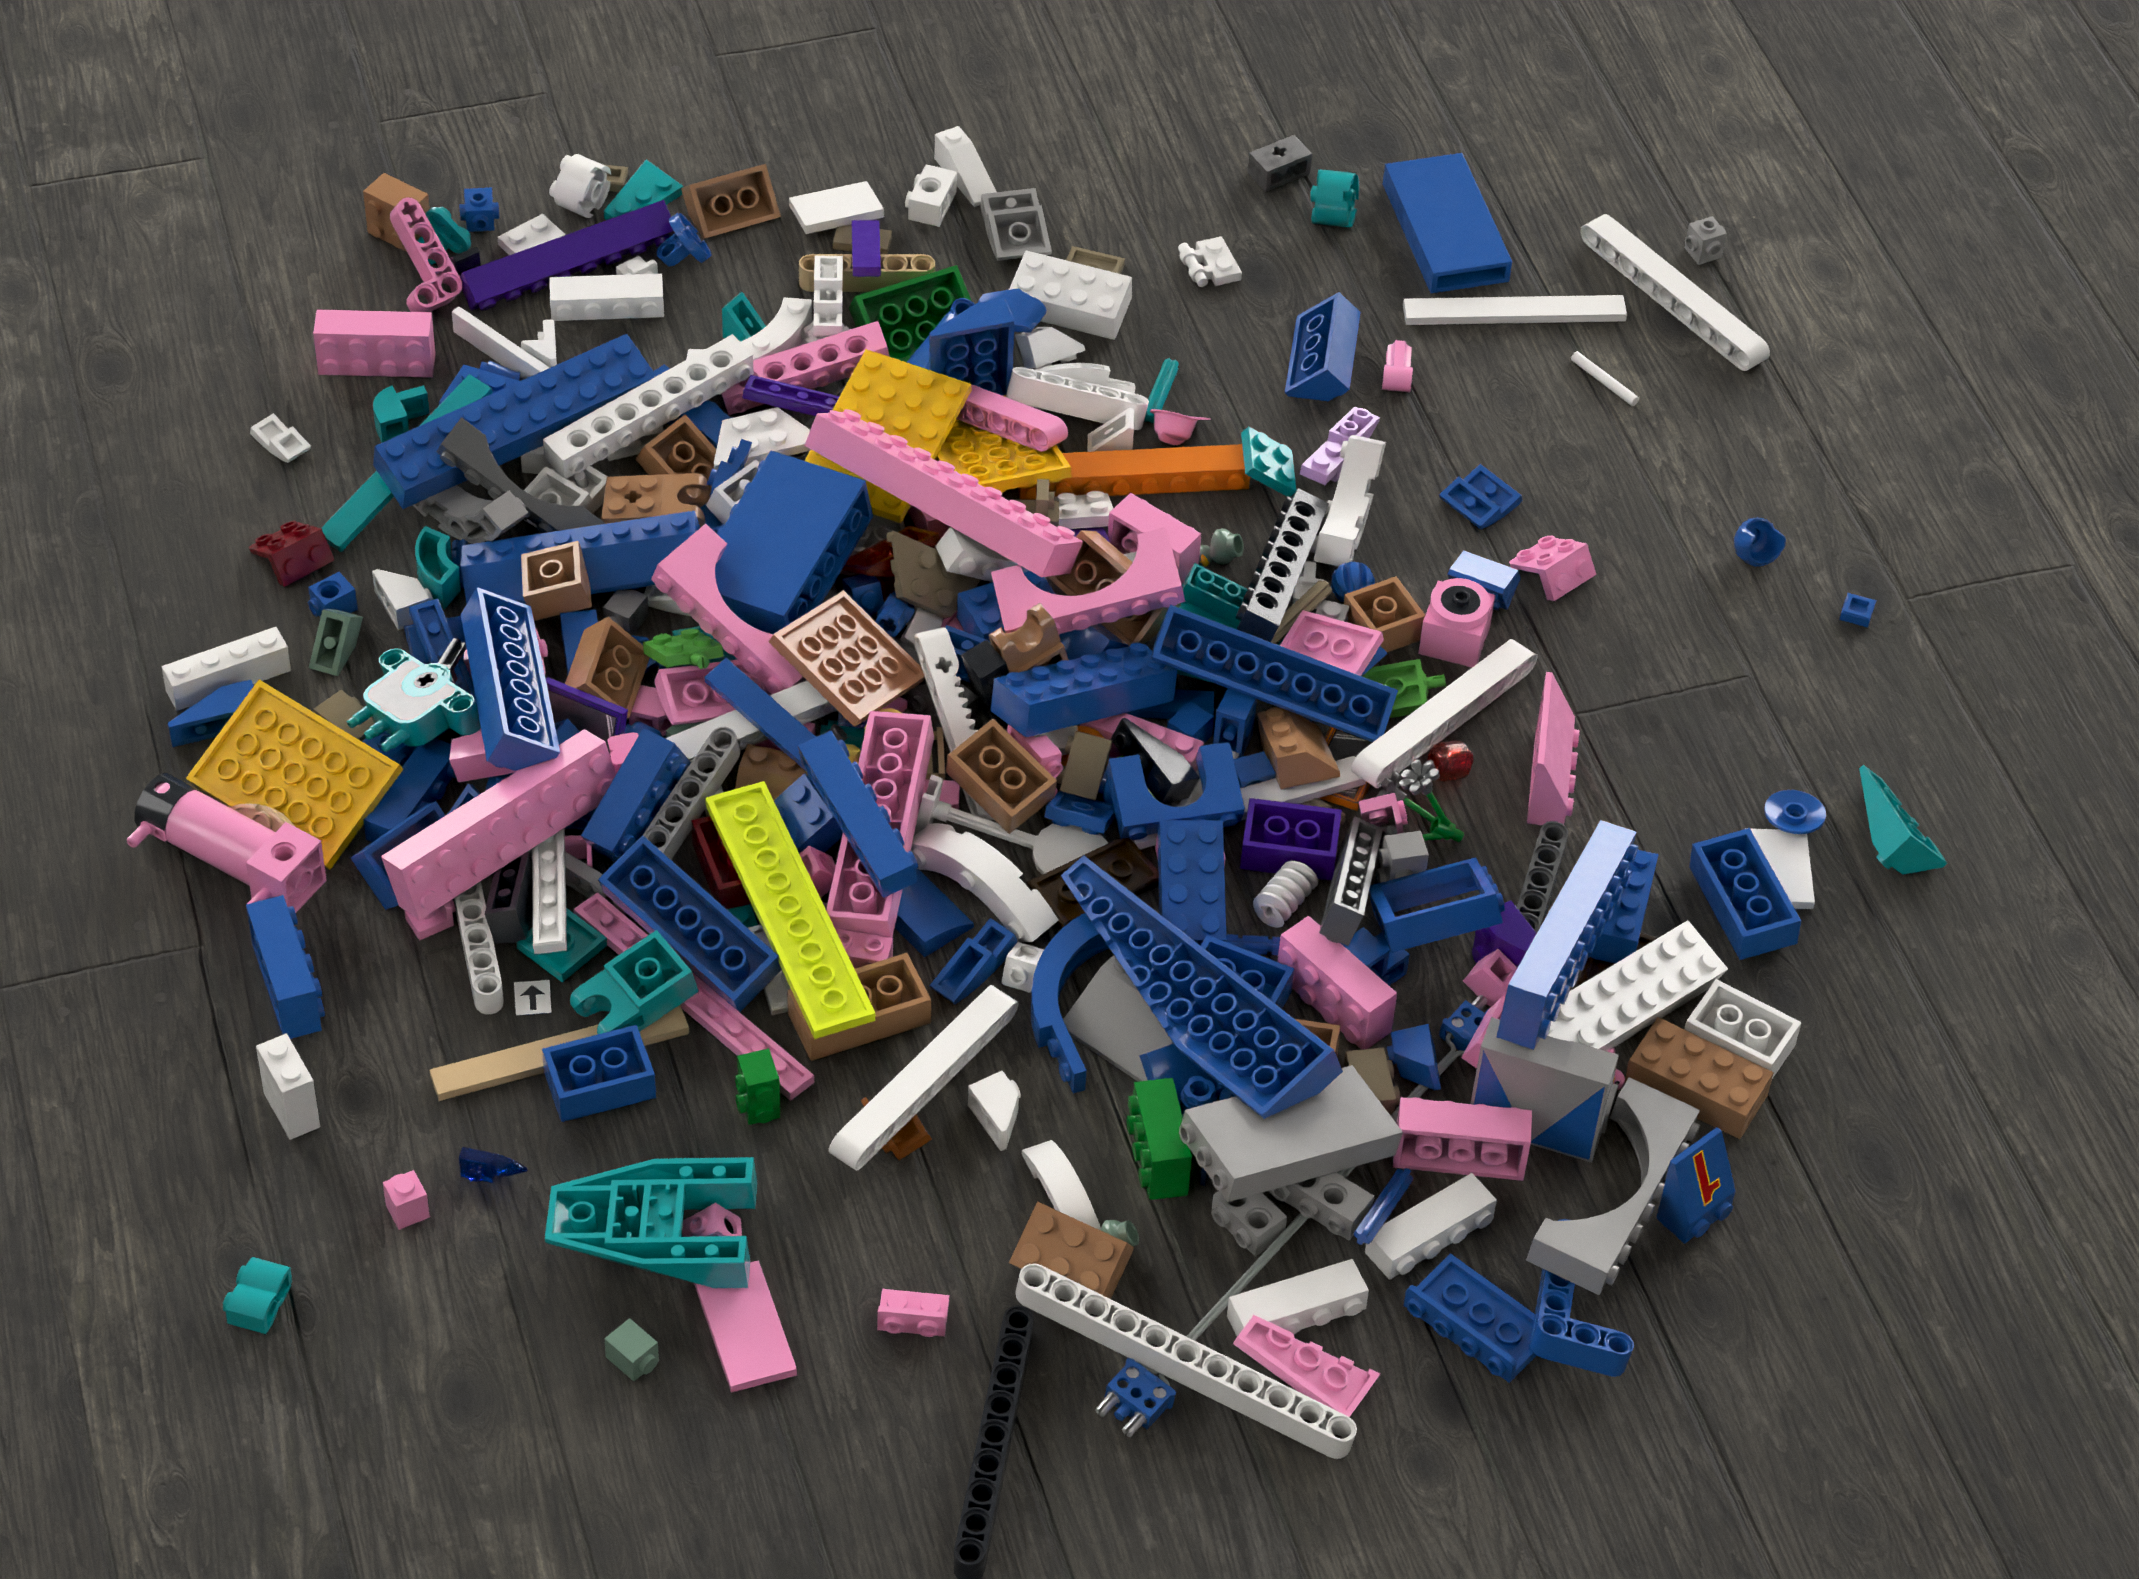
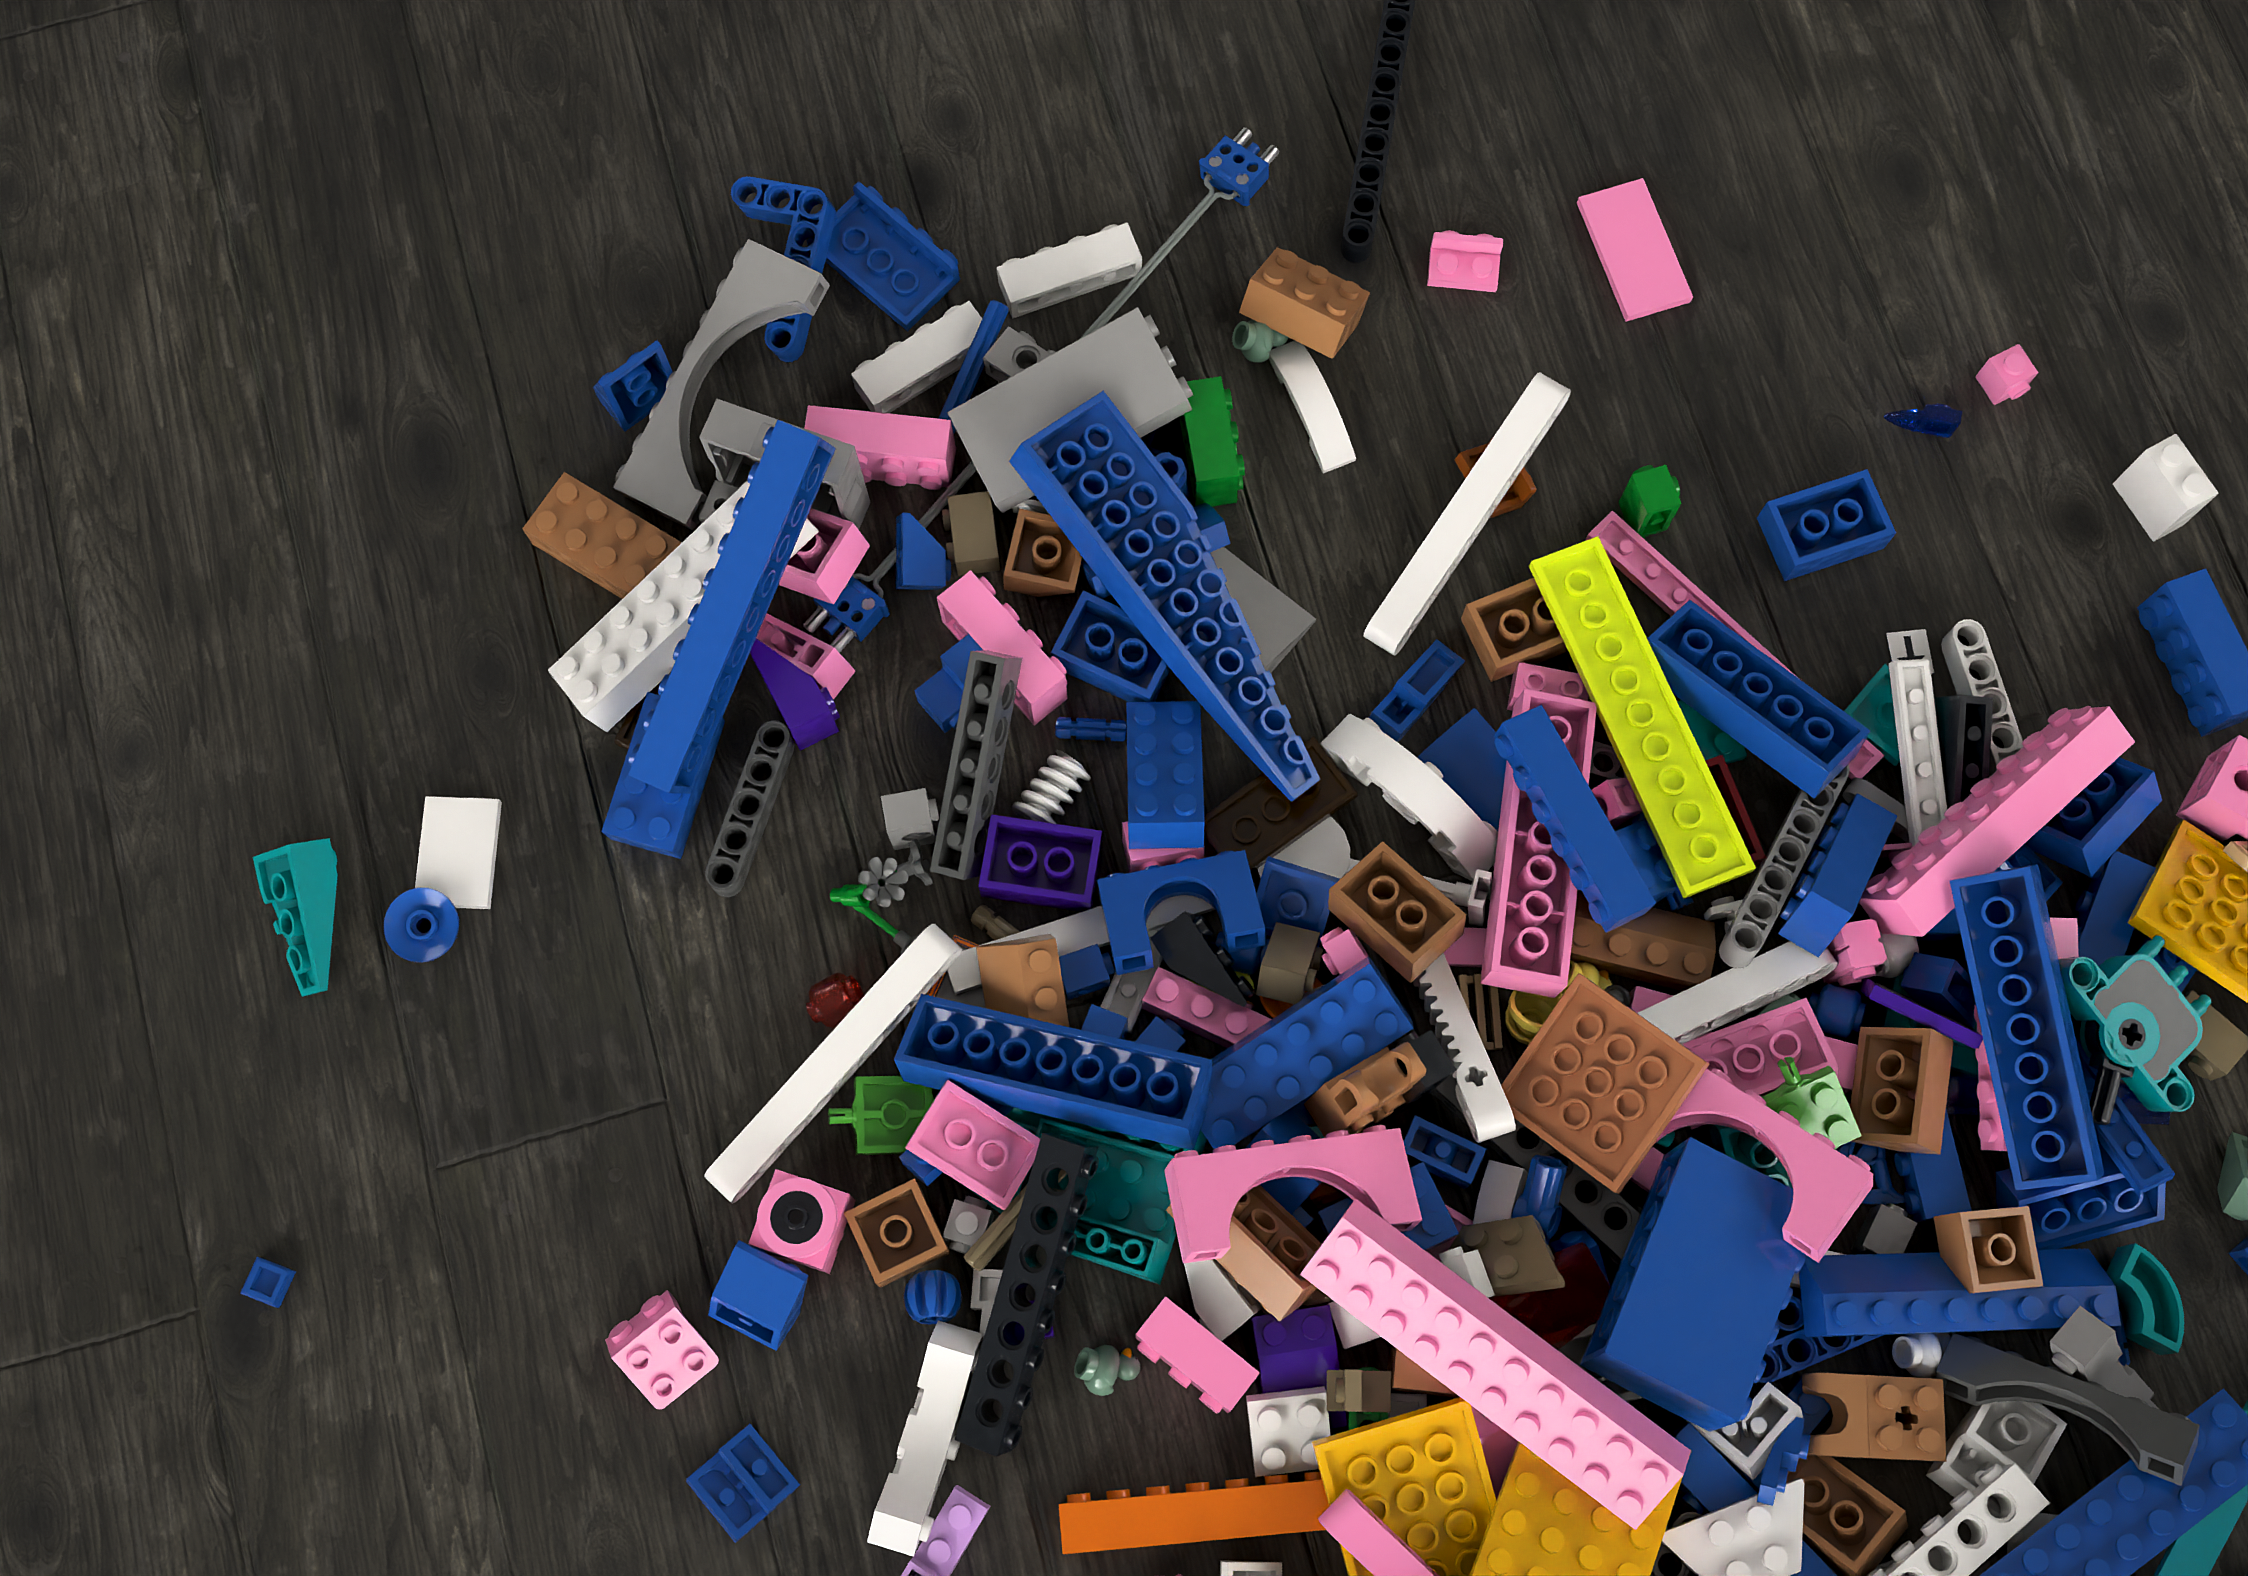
camera: 175 degrees left, 25 degrees up
teal brick [223,1257,292,1334] -> none
white slope [372,569,433,630] -> none
tan tile [429,1005,689,1101] -> none
teal wedge [545,1157,757,1288] -> none
teal brick [570,930,699,1035] -> none
sand green brick [604,1318,659,1381] -> none
bright pink bracket [682,1203,742,1237] -> none
blue tile [704,658,816,770] -> none
white slope [968,1071,1021,1151] -> none
white bracket [1002,942,1044,992] -> none
white beam [1015,1264,1357,1459] -> none
blue arch [1031,913,1109,1094] -> none
bright pink wing [1233,1315,1380,1417] -> none
teal plate [1241,426,1296,497] -> none
bright pink bracket [1359,793,1408,834] -> none
blue window [1369,857,1505,953] -> none
bright pink slope [1527,672,1580,825] -> none
white brick [1684,979,1801,1079] -> none
blue brick [1689,828,1801,960] -> none
blue hair [1734,517,1786,567] -> none

